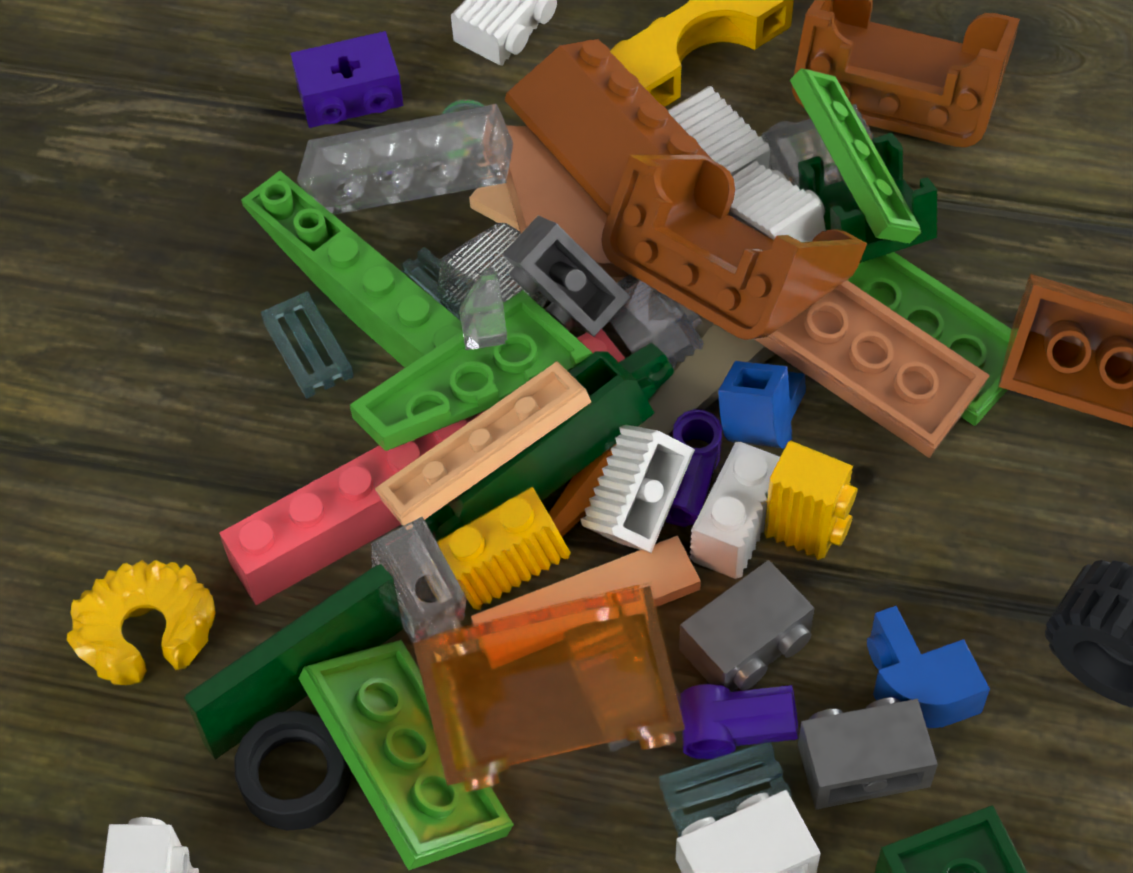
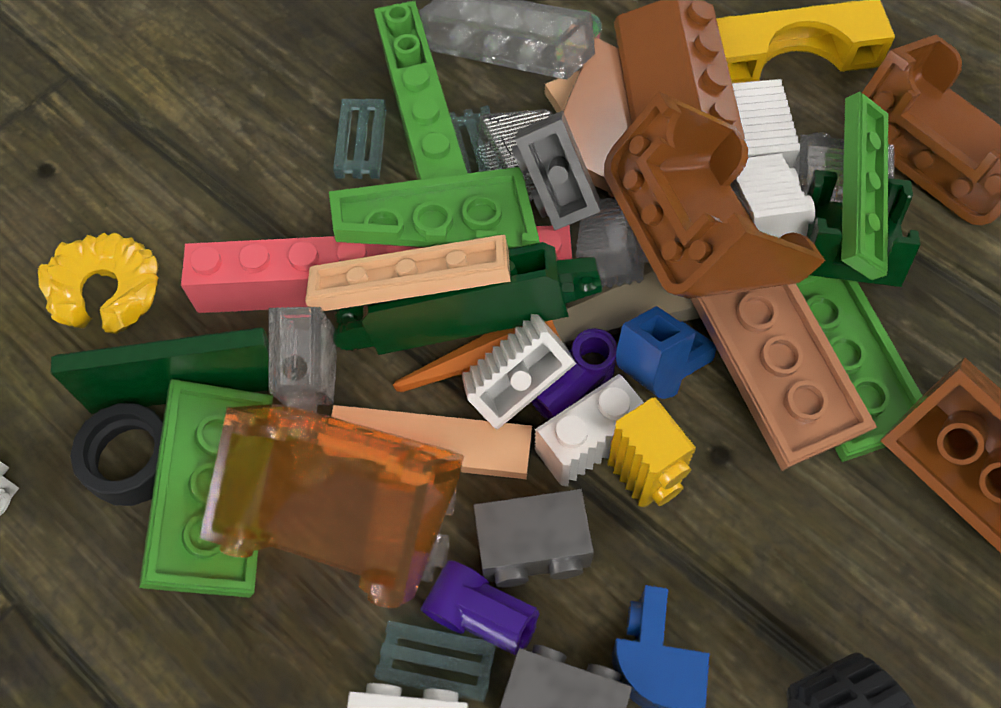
camera: 30 degrees right, 5 degrees up
yellow brick [434,486,571,610] -> none
clear slope [459,267,508,350] -> none

